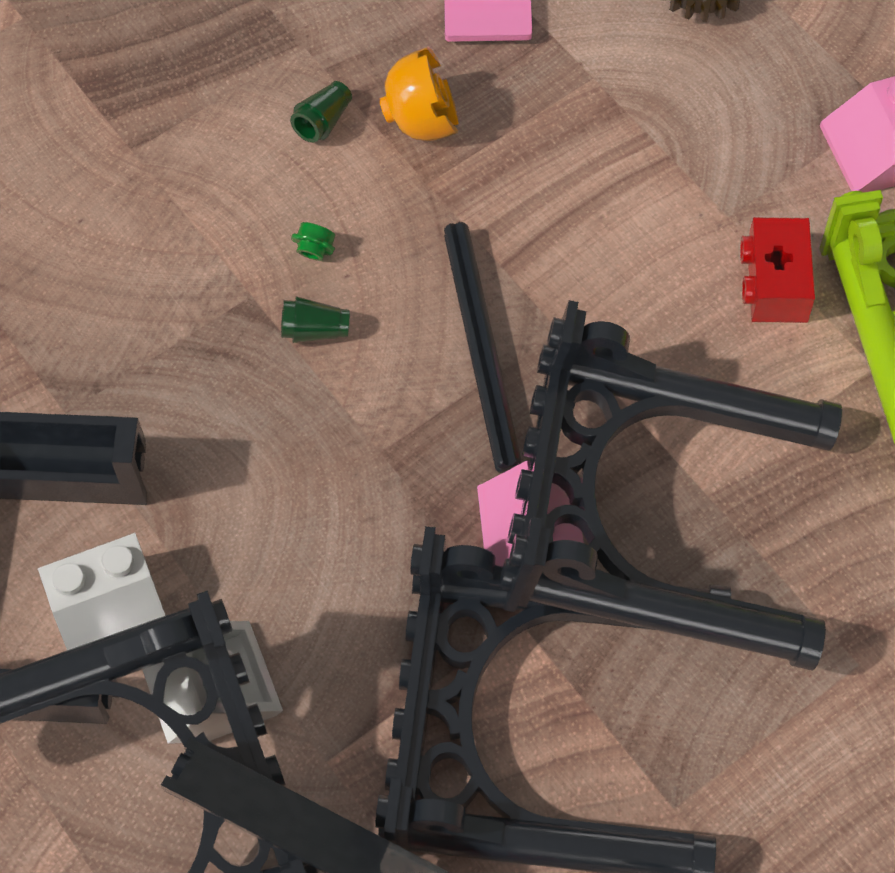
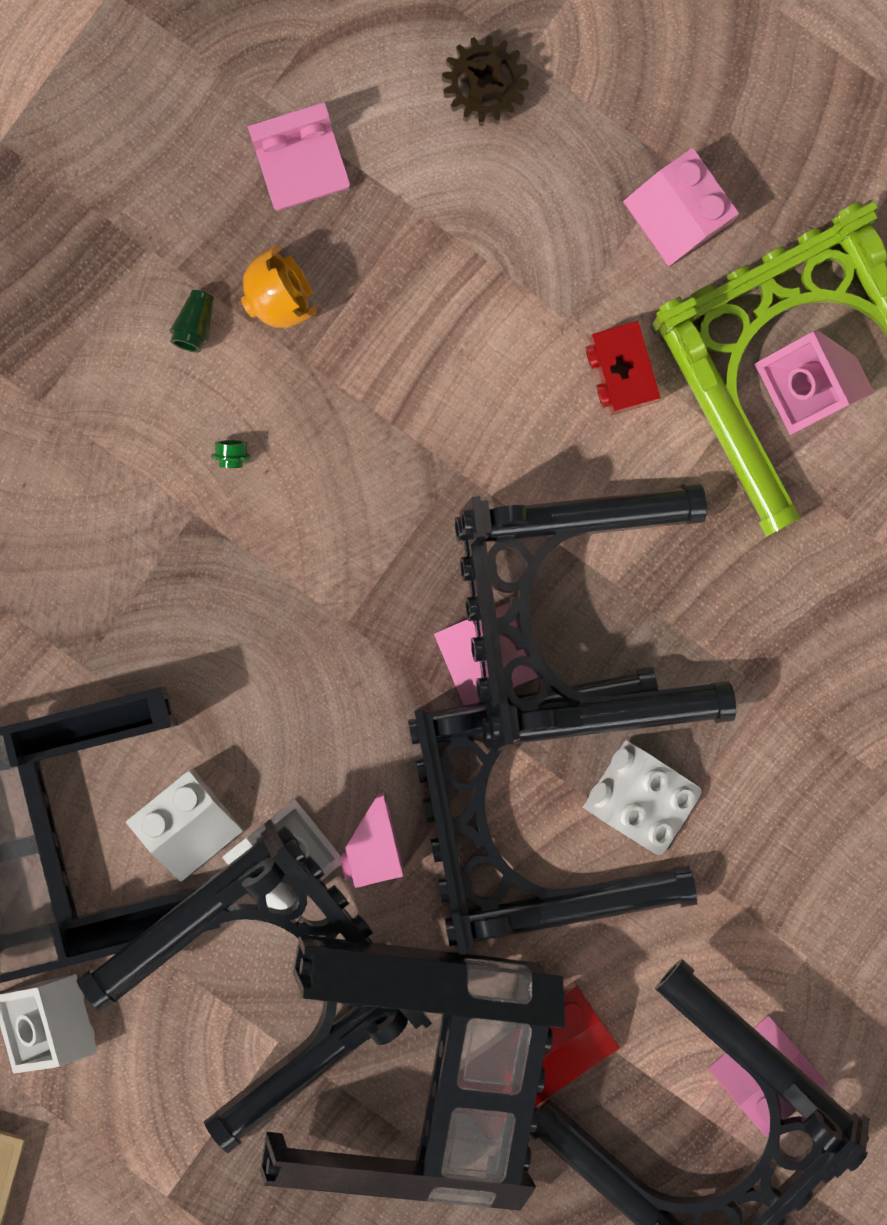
camera: 20 degrees left, 25 degrees up
dark green cone [281,296,350,343] -> none
black axle [444,222,521,473] -> none
none -> bright pink slope [340,792,404,888]
none -> white bracket [582,740,702,855]

